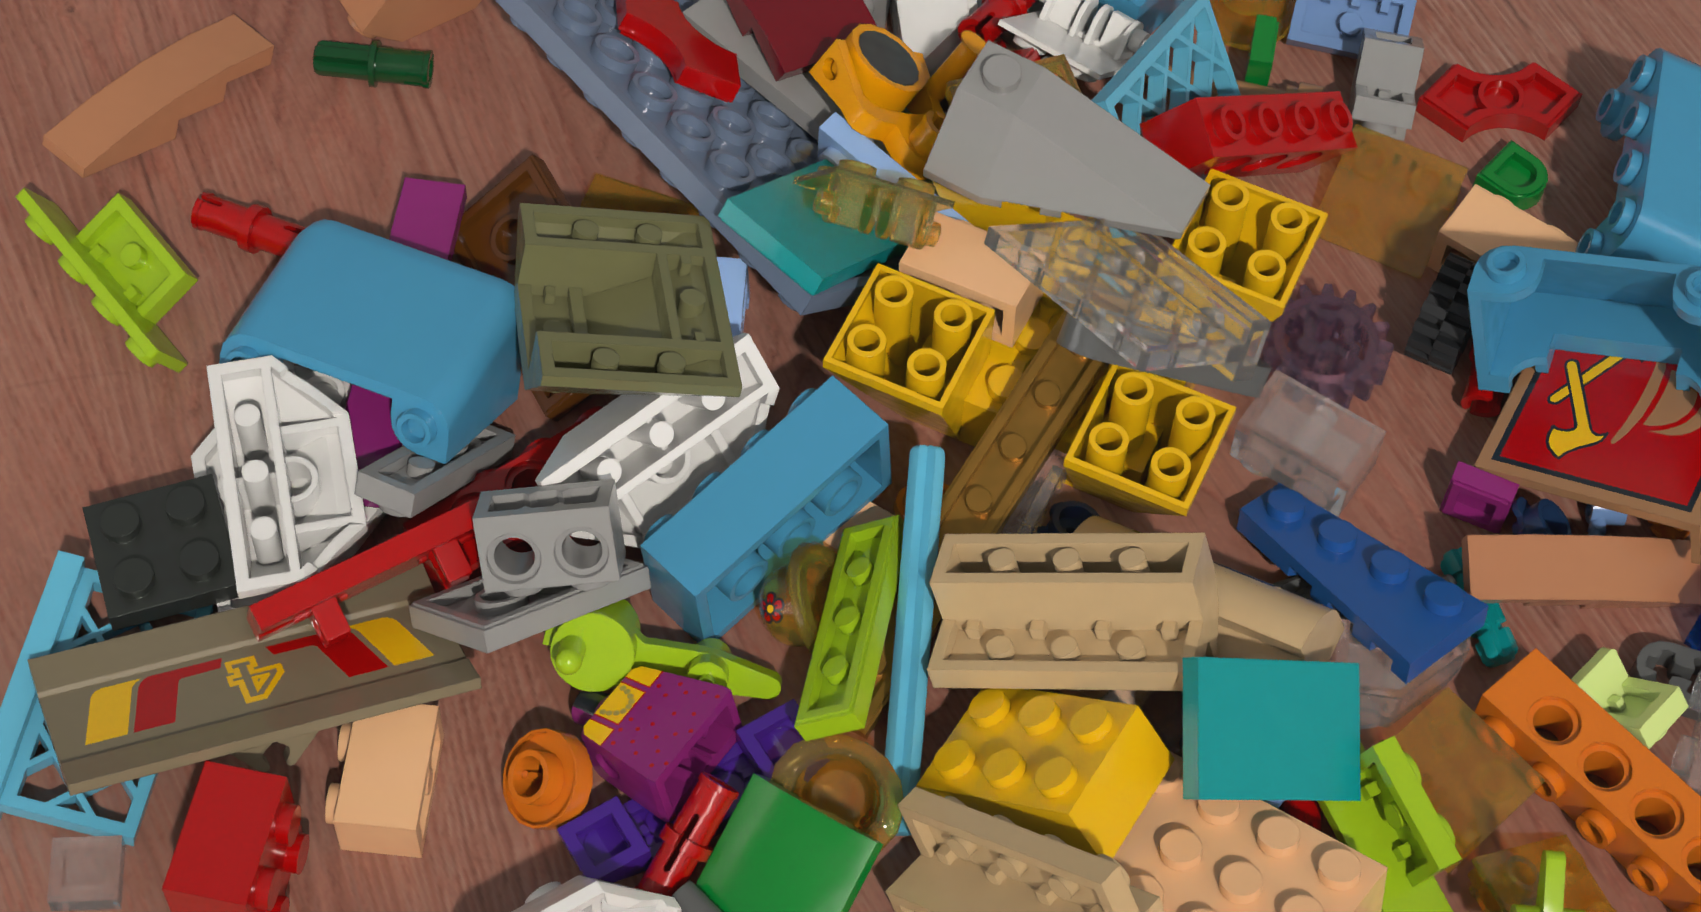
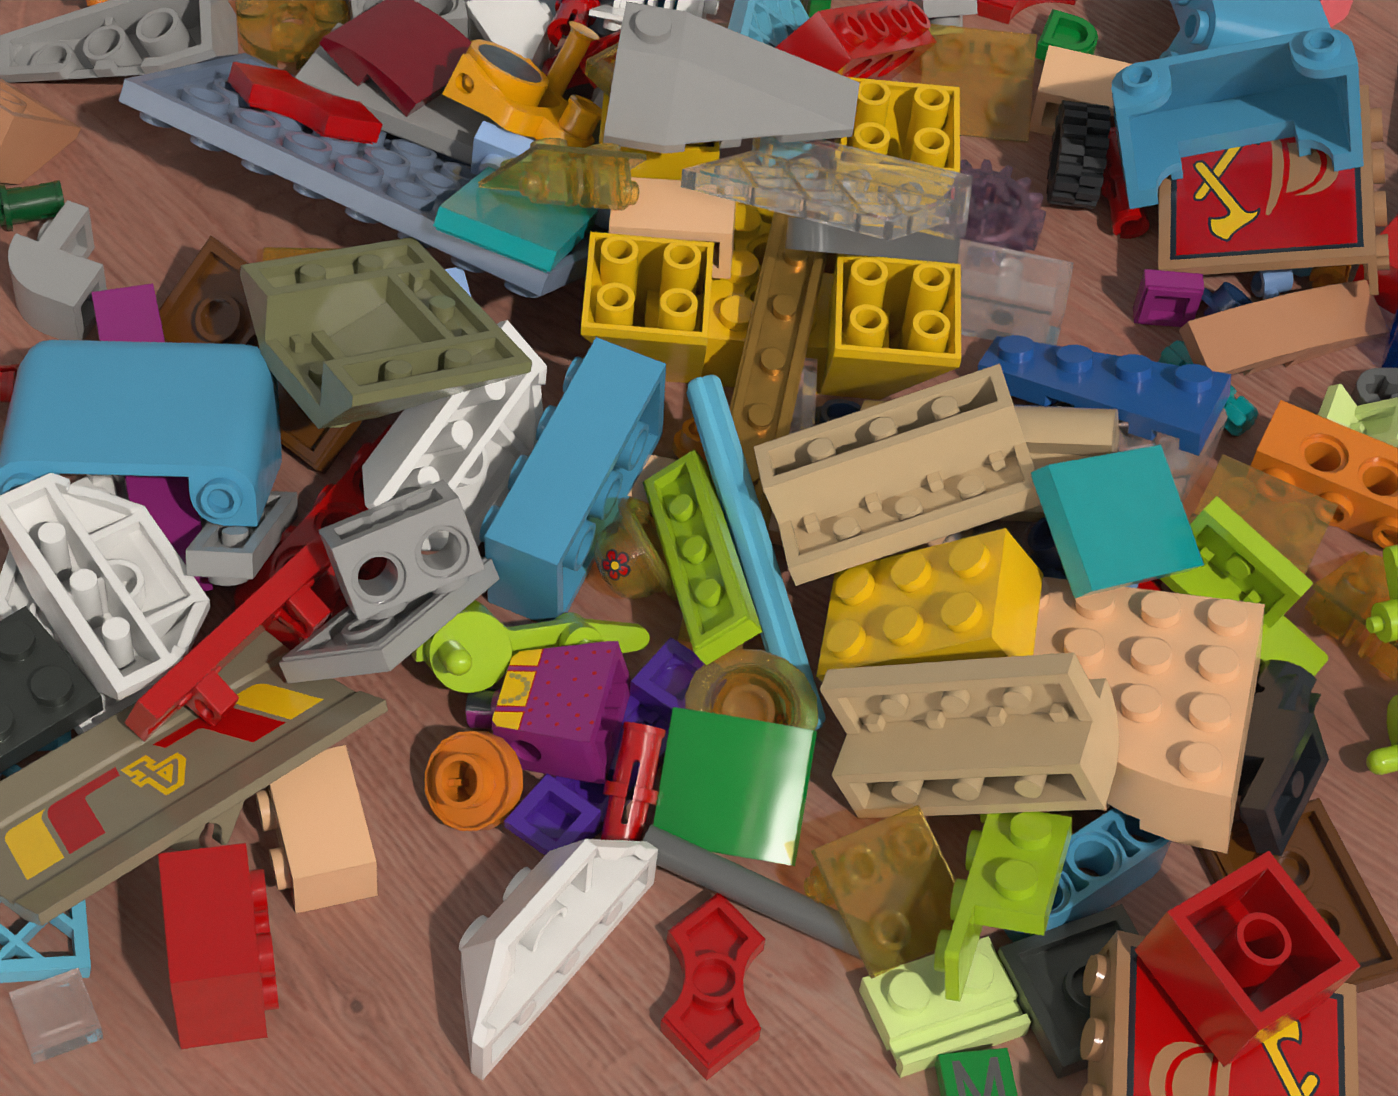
camera: 25 degrees left, 5 degrees down
none -> light grey brick [8,200,107,340]

